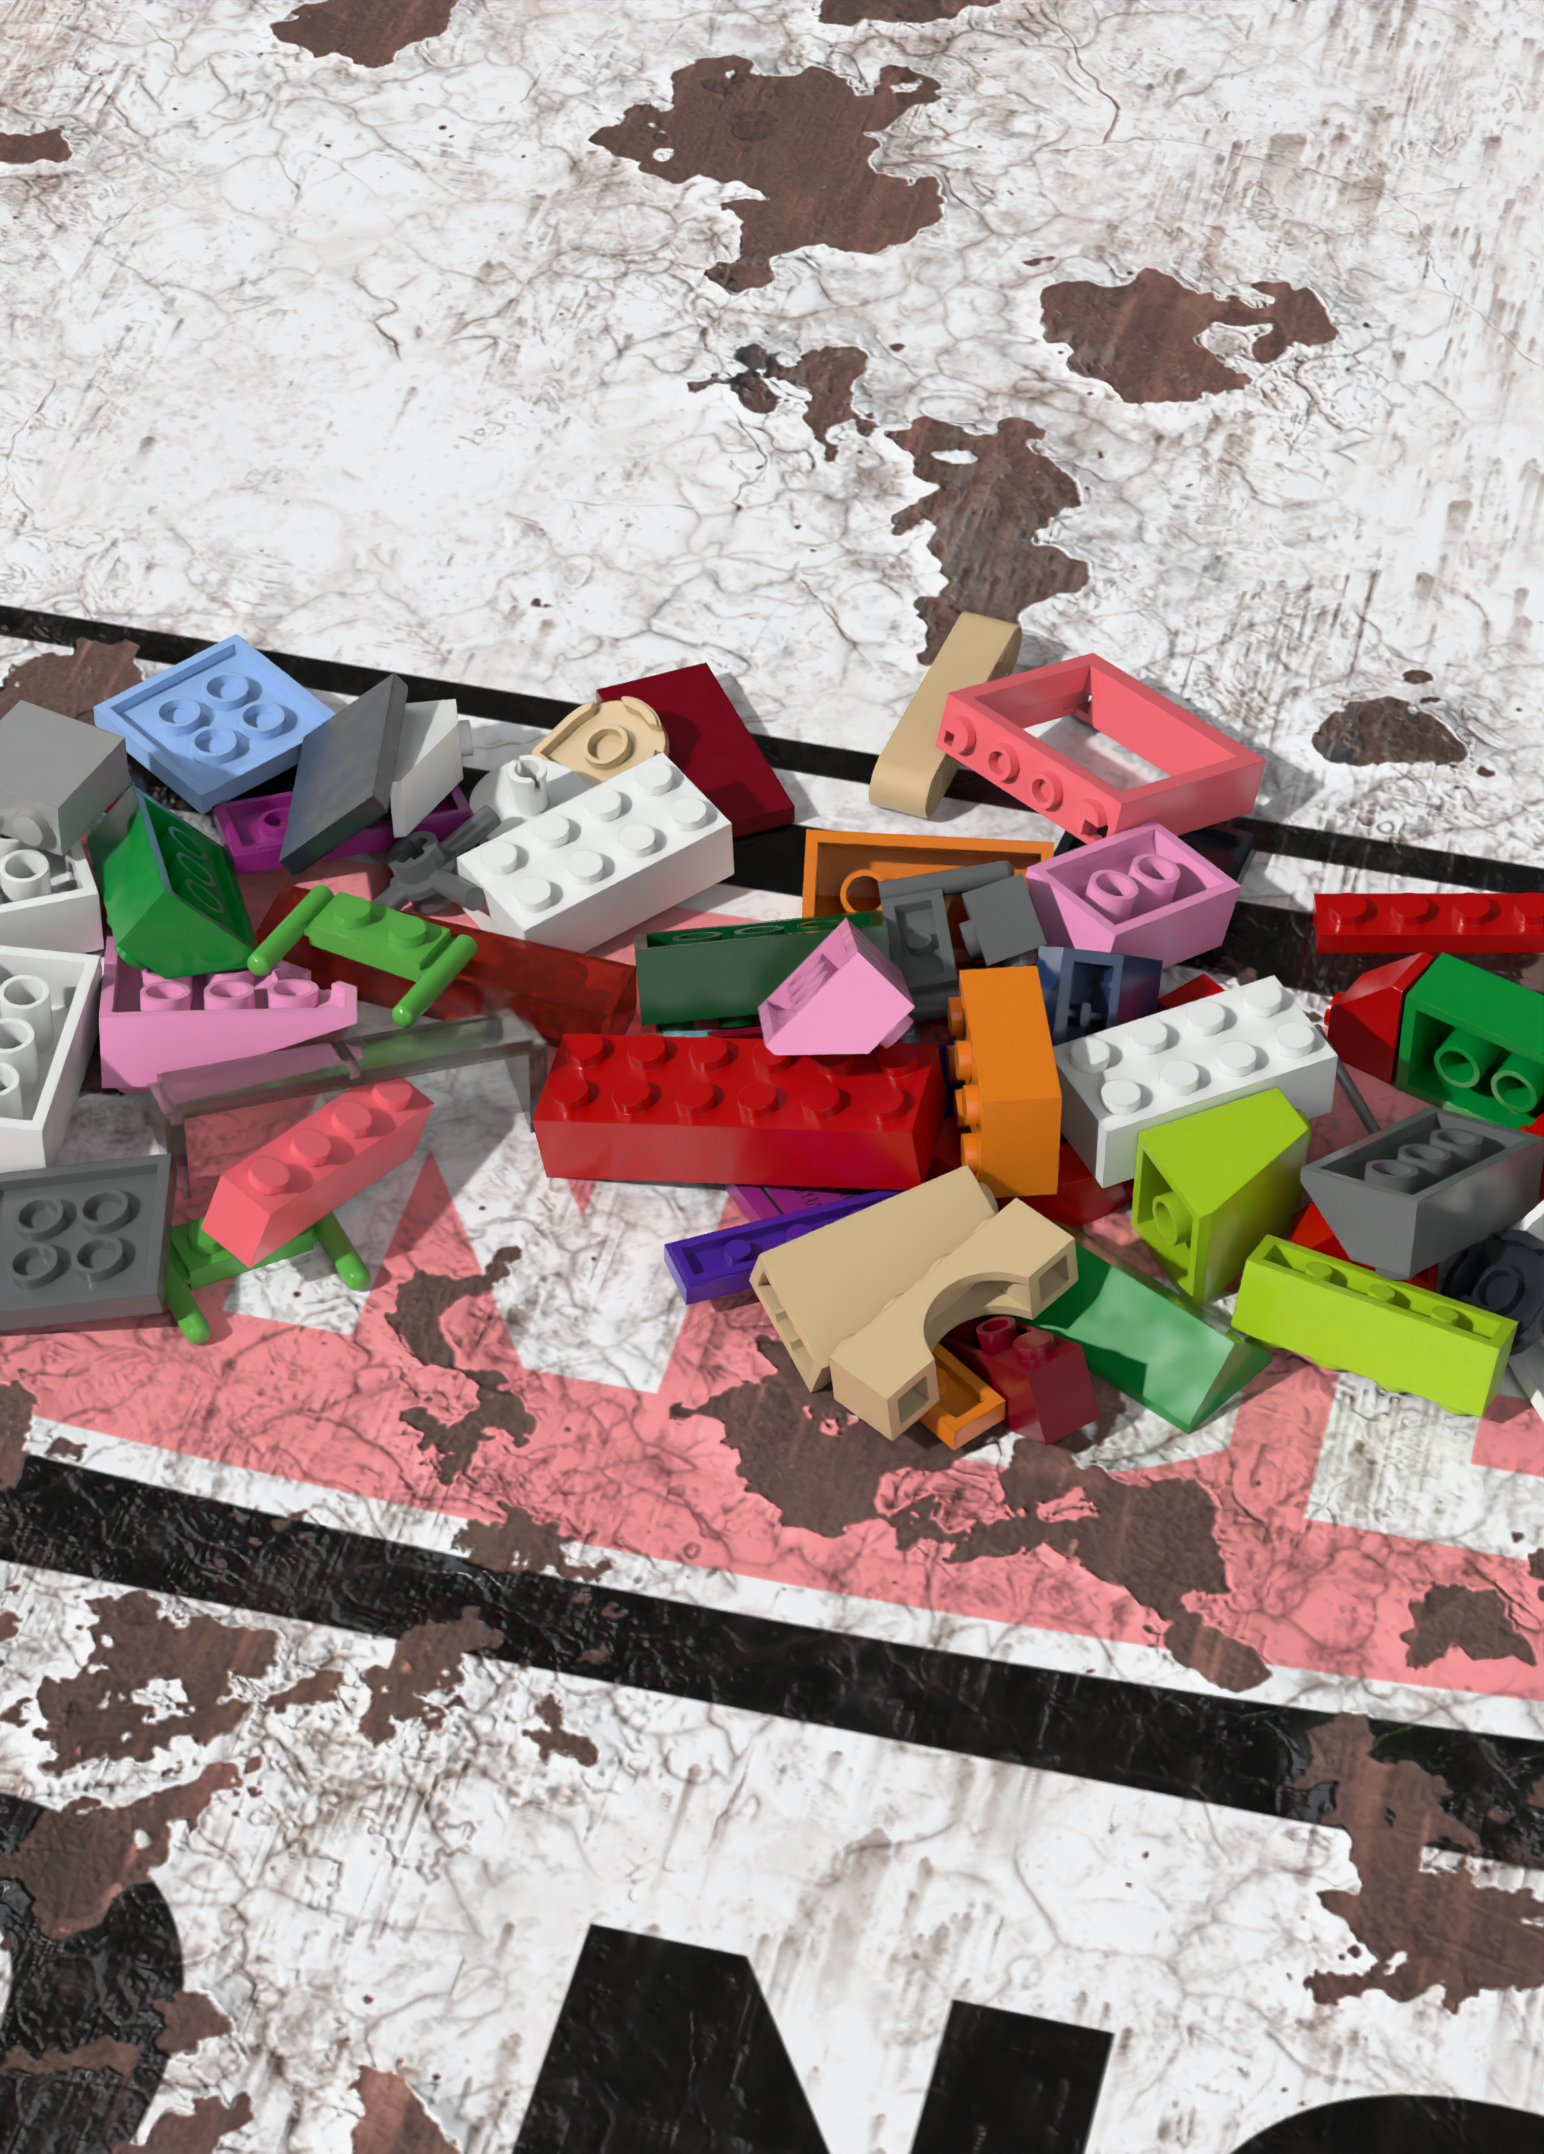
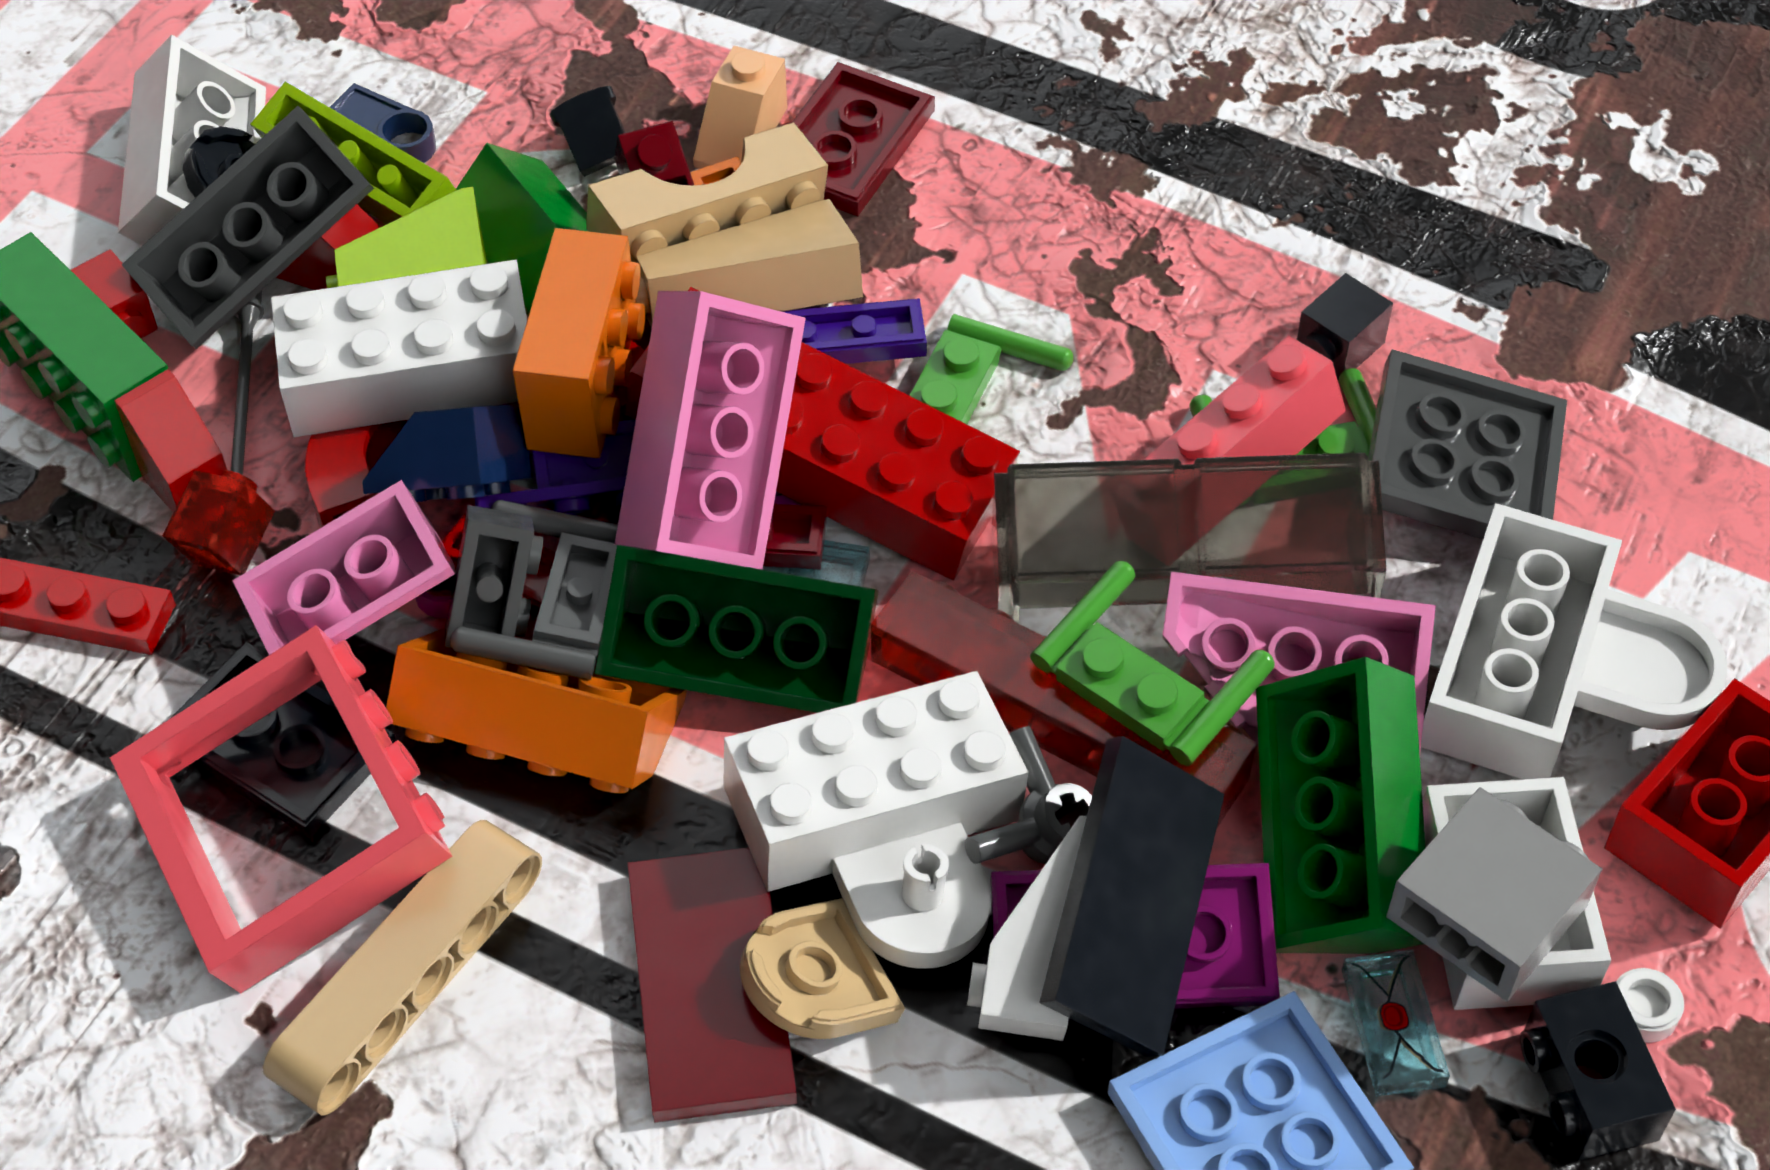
camera: 165 degrees left, 10 degrees up
none -> clear red brick [162,470,275,576]
none -> dark blue piece [330,83,436,163]
none -> black tile [549,86,626,177]
none -> light nougat slope [693,46,787,169]
none -> dark red tile [791,62,935,217]
none -> bright green plate [909,314,1074,483]
none -> black brick [1297,273,1393,380]

